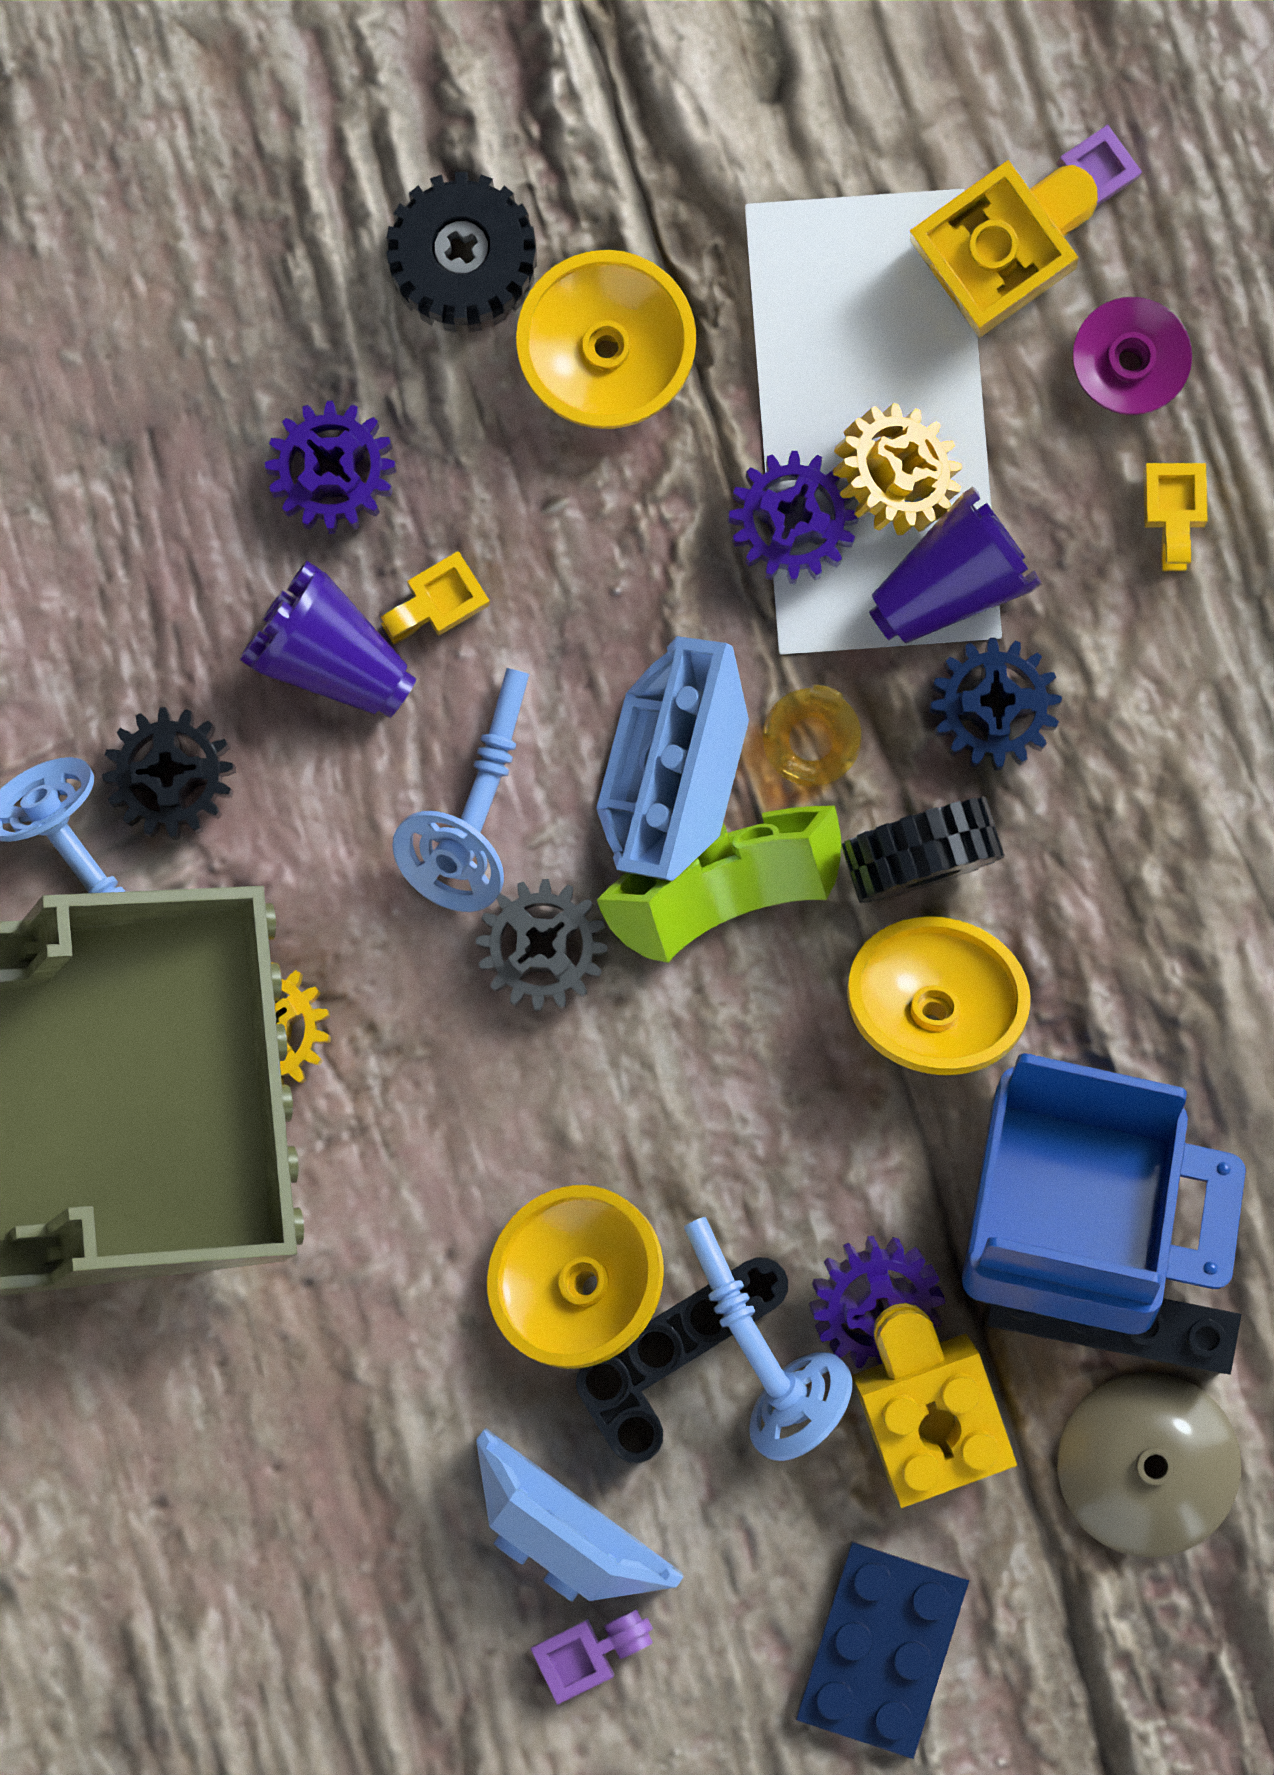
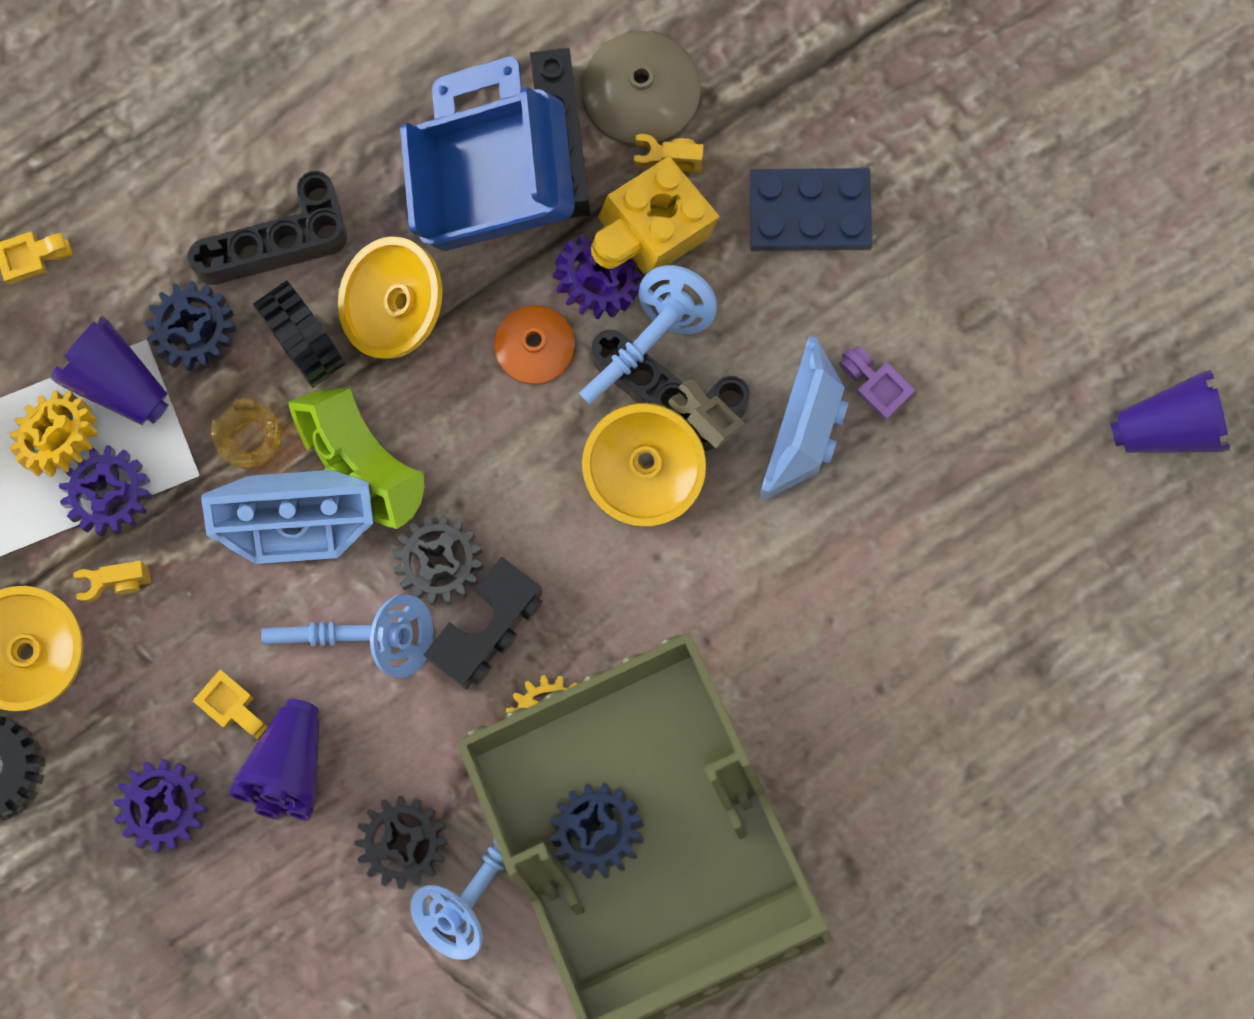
camera: 105 degrees left, 5 degrees down
none -> yellow plate [73,560,151,603]
none -> black beam [188,171,347,285]
none -> black arch [424,556,543,690]
none -> orange dish [494,305,575,385]
none -> dark blue gear [549,783,644,879]
none -> yellow plate [634,134,703,173]
none -> dark tan plate [668,379,745,449]

